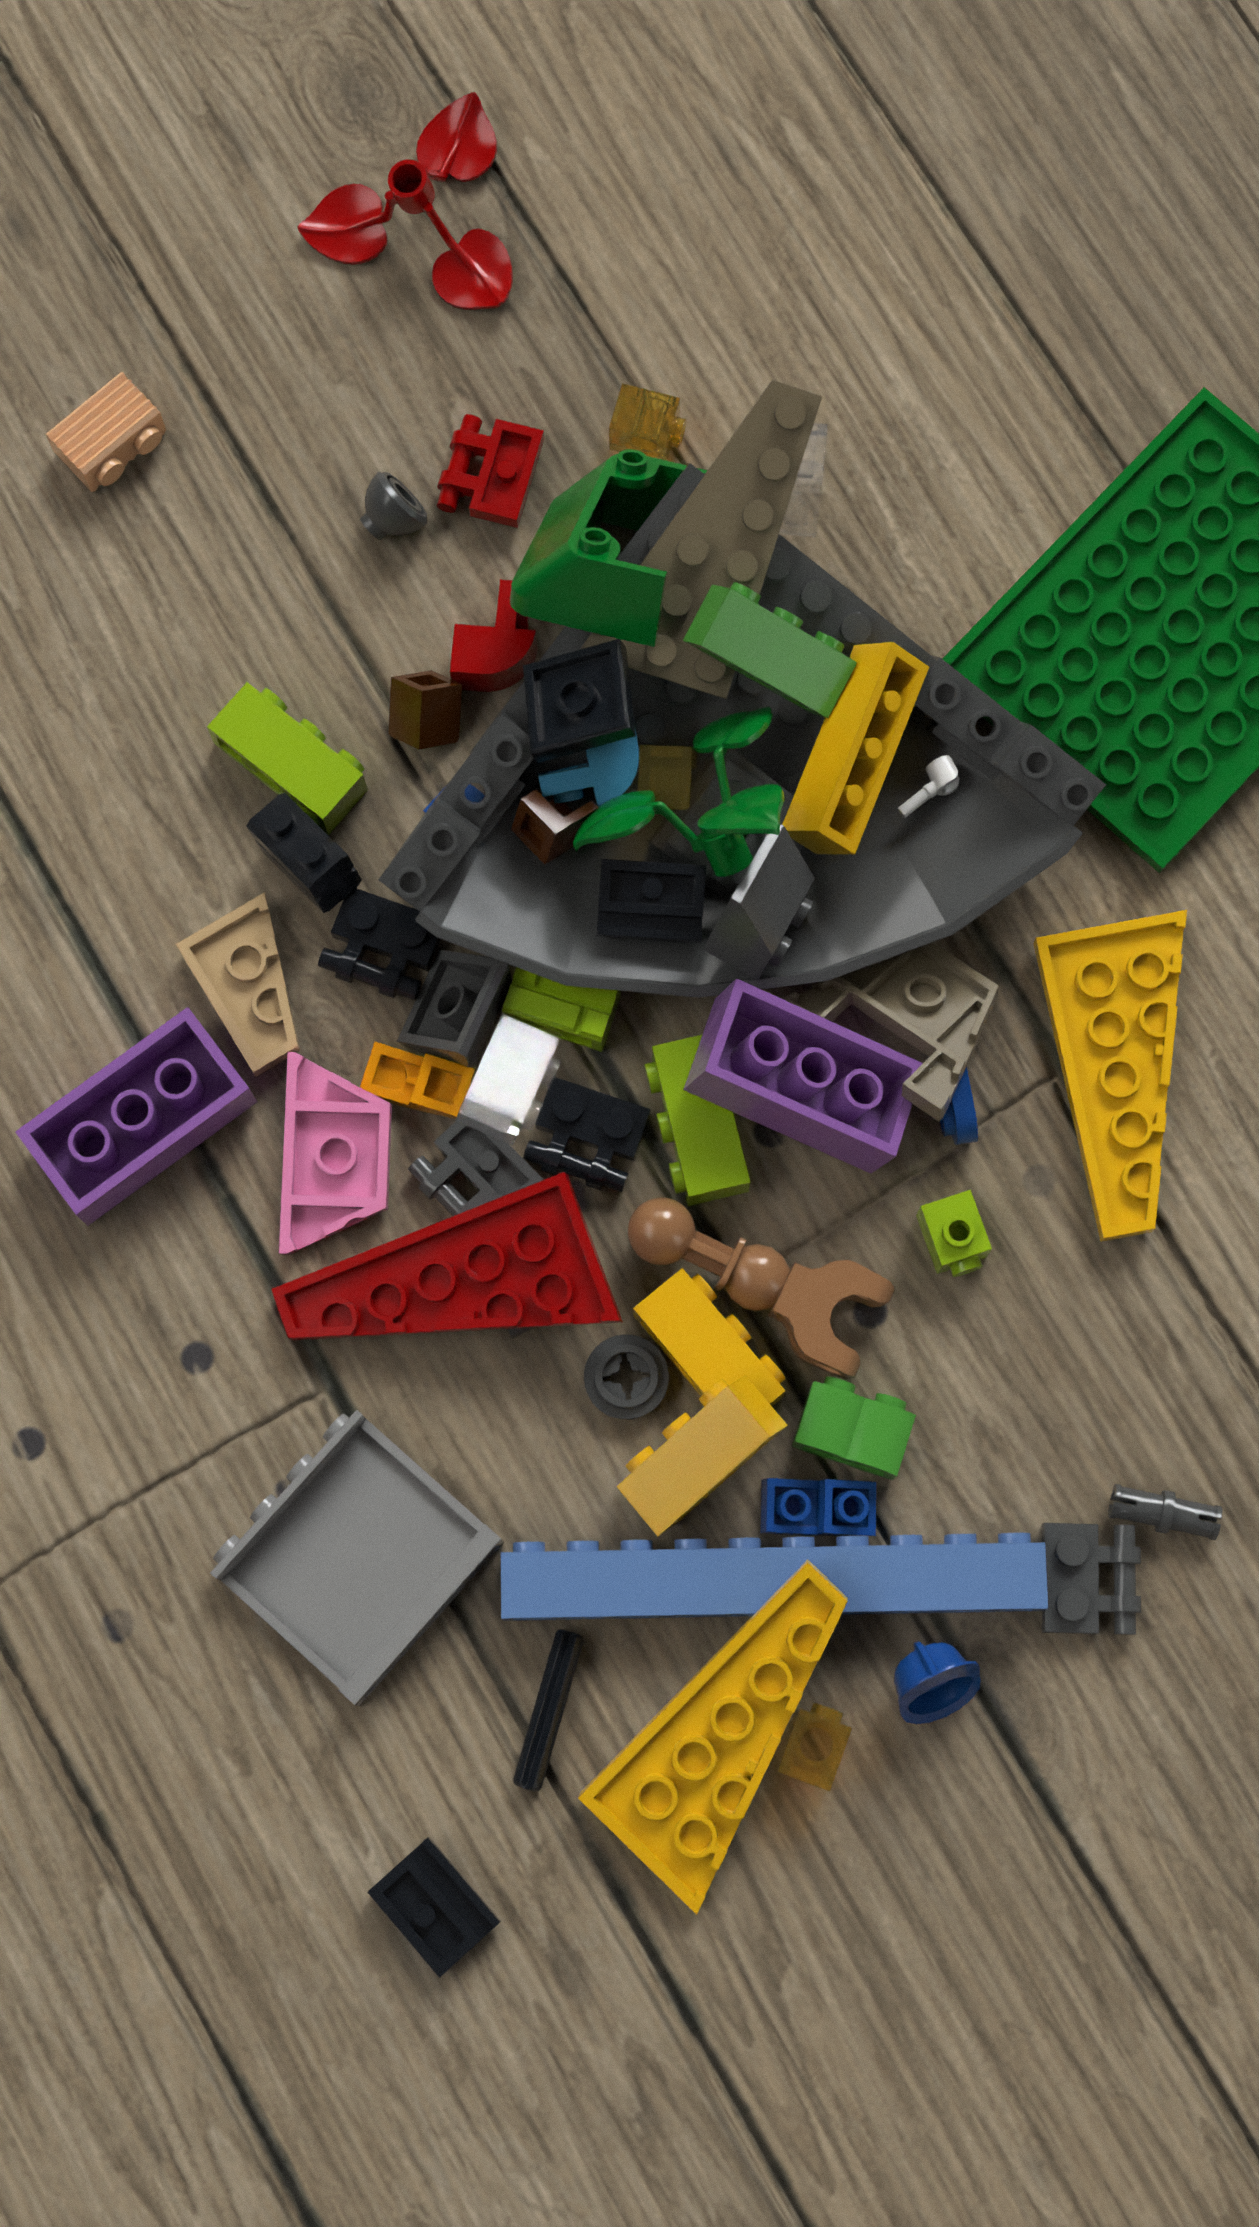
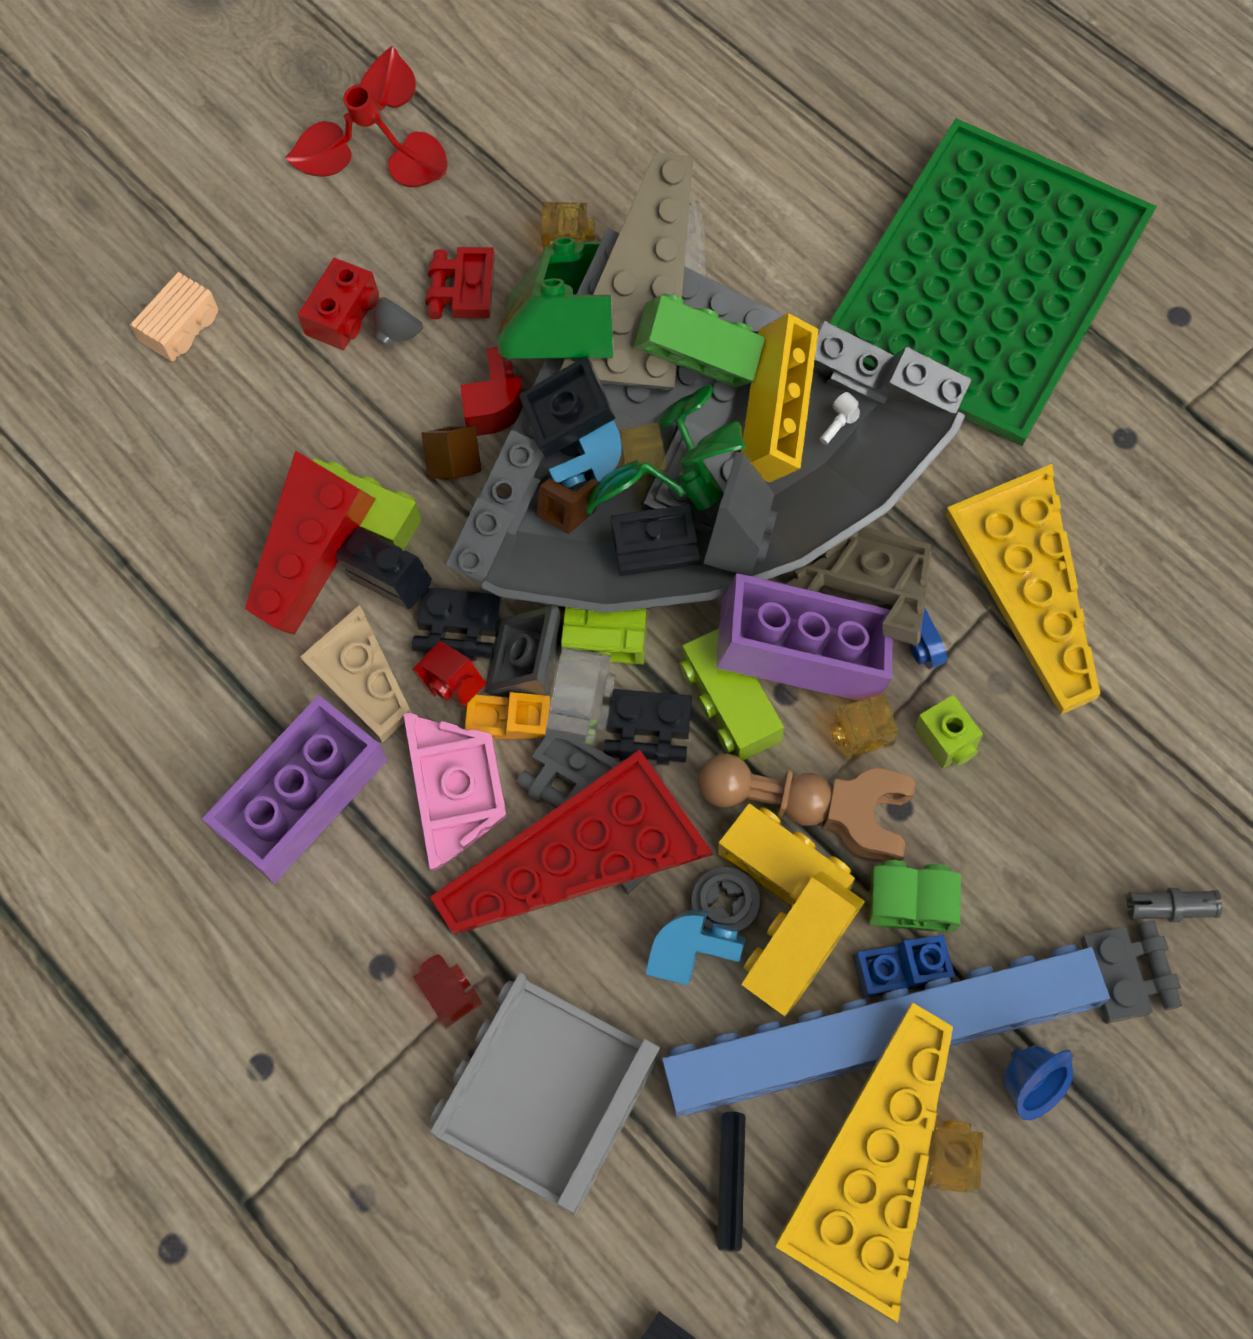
camera: 10 degrees left, 10 degrees down
none -> red wedge [245,450,376,635]
none -> red brick [298,257,379,351]
none -> red brick [412,641,487,707]
none -> clear red brick [413,954,483,1029]
none -> dark azure brick [645,909,746,985]
none -> clear yellow brick [830,694,899,759]

